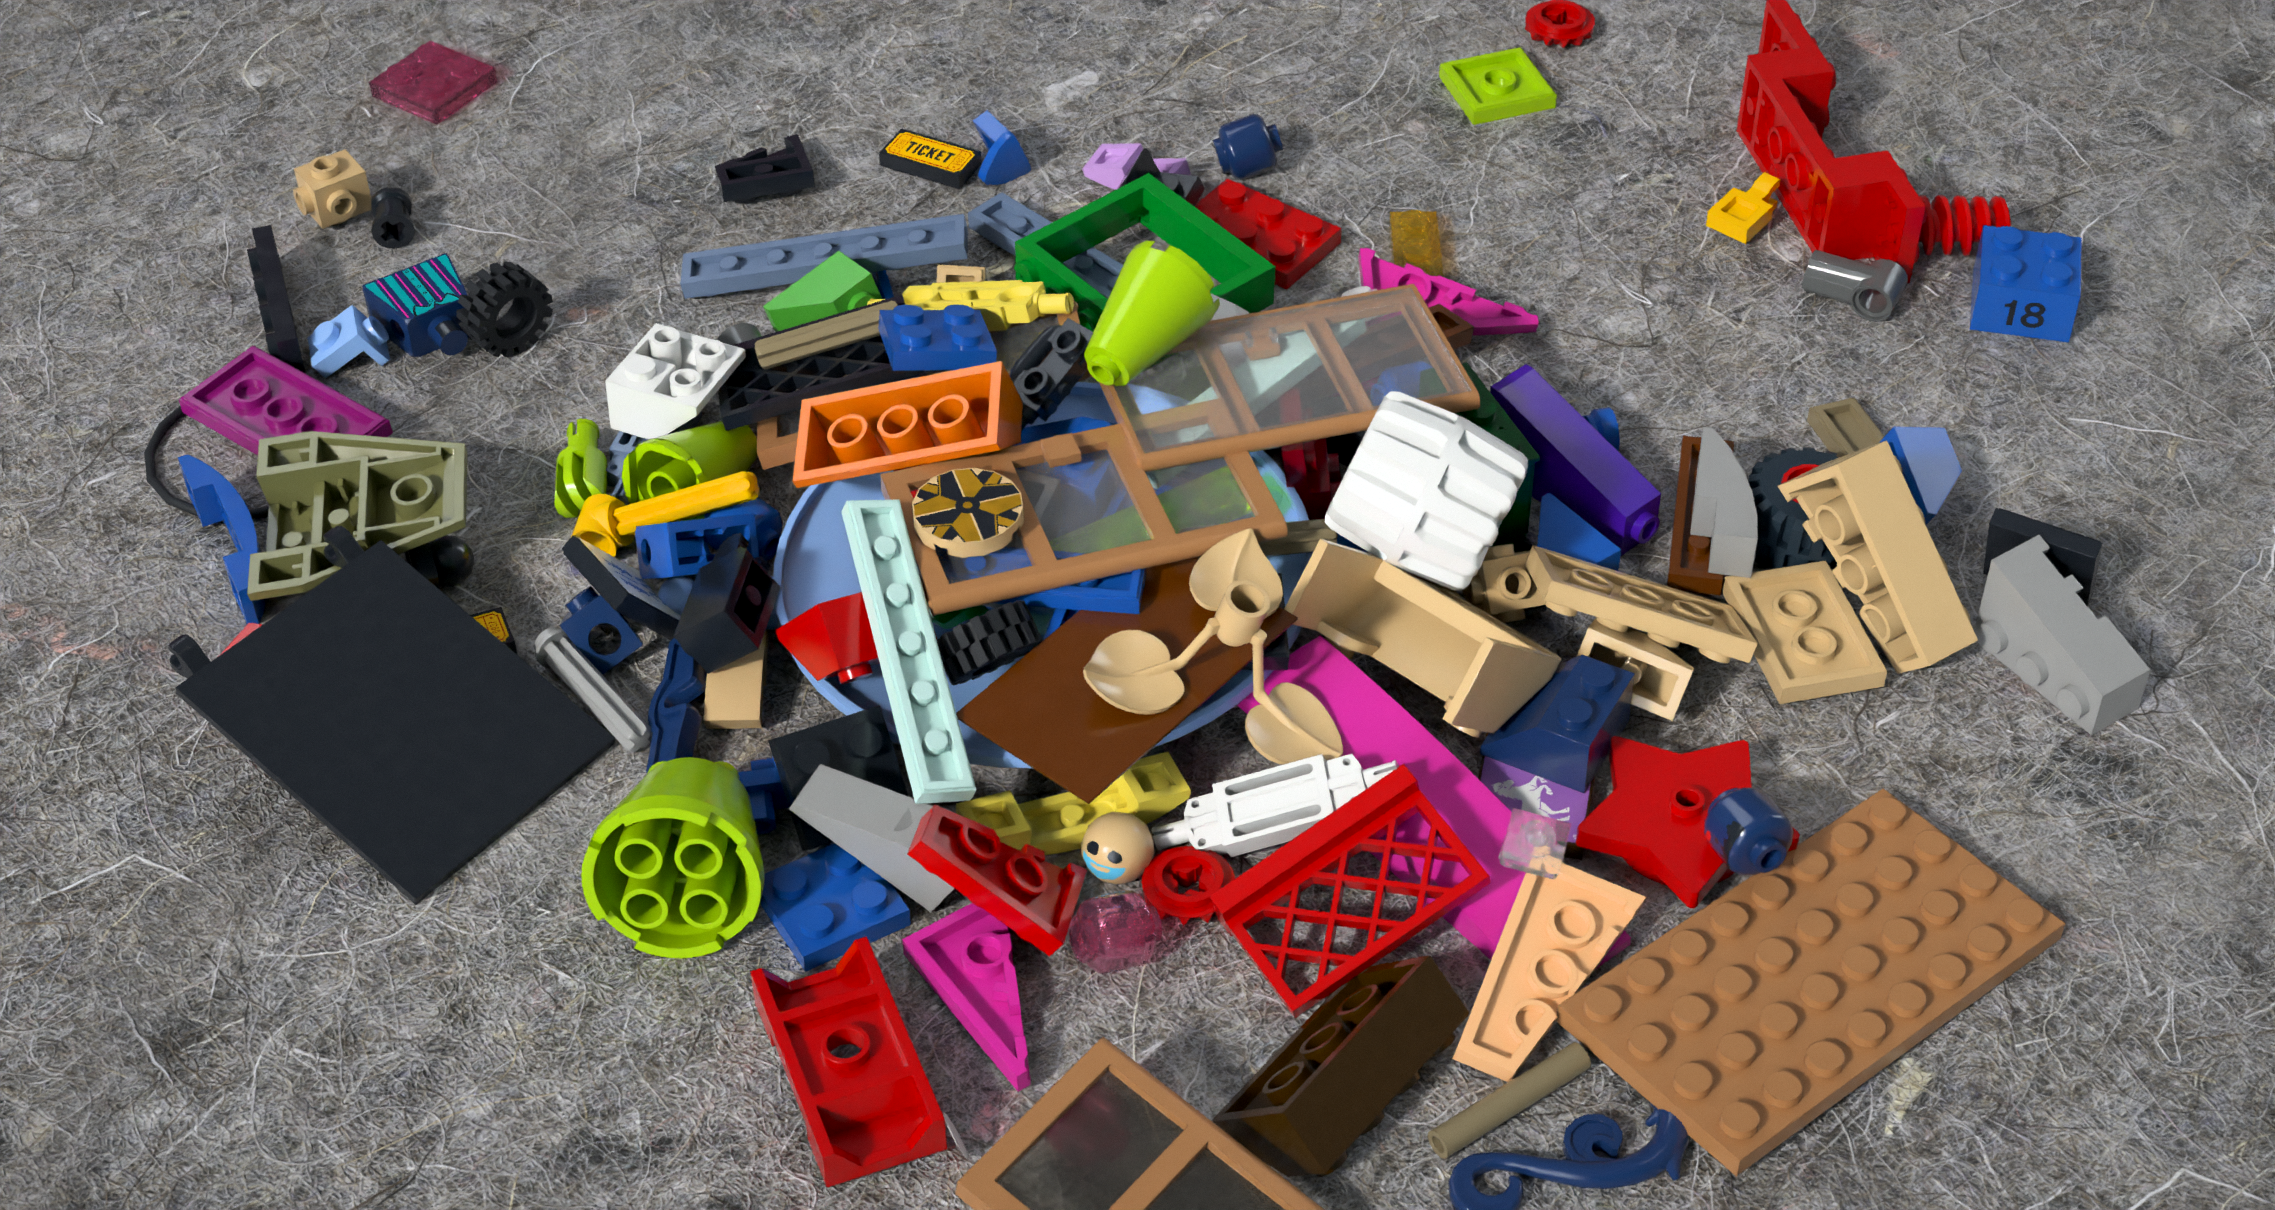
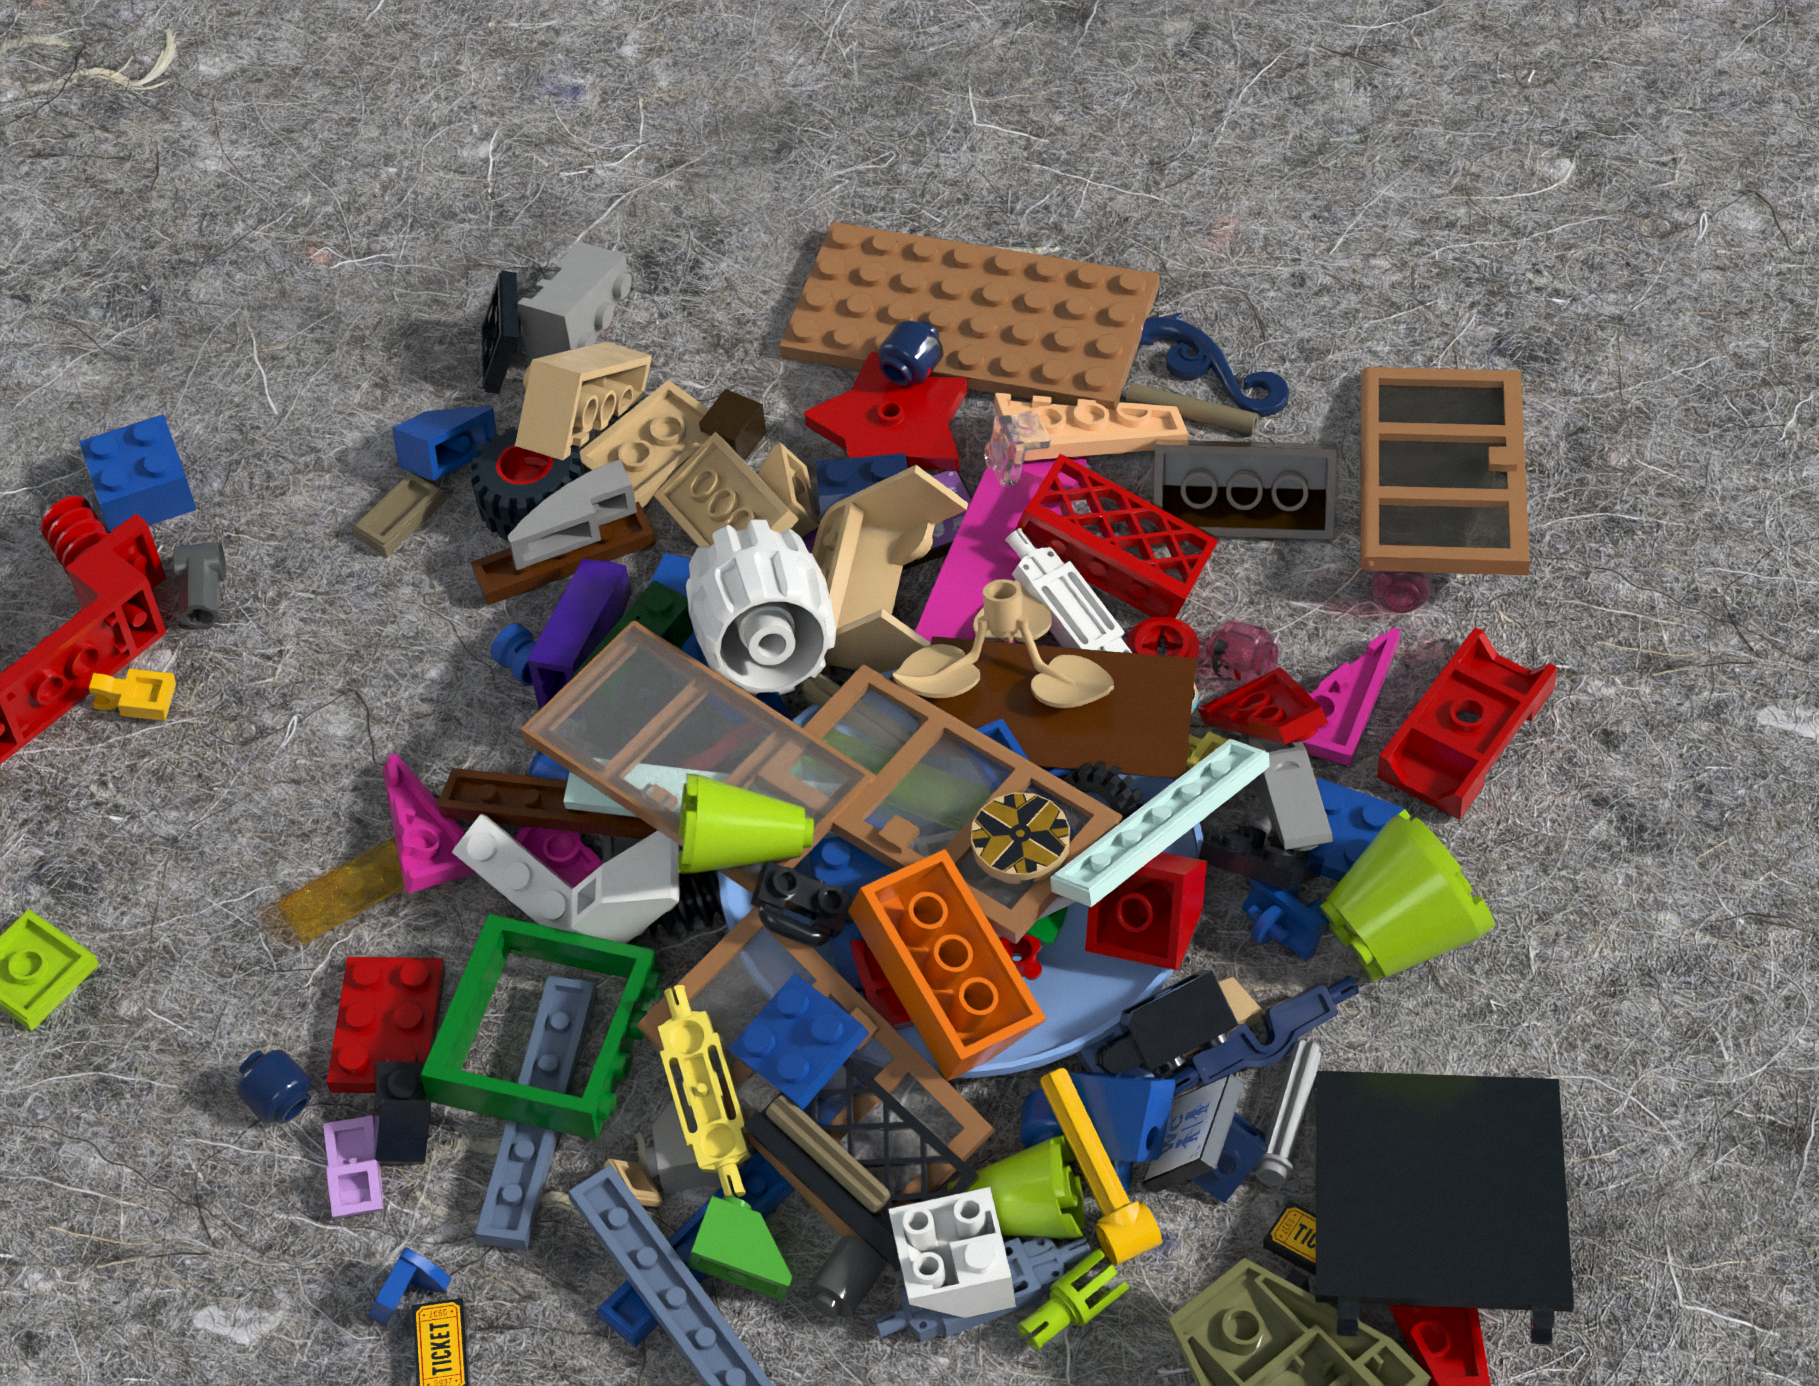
camera: 120 degrees left, 10 degrees up
none -> dark brown panel [699,389,766,461]

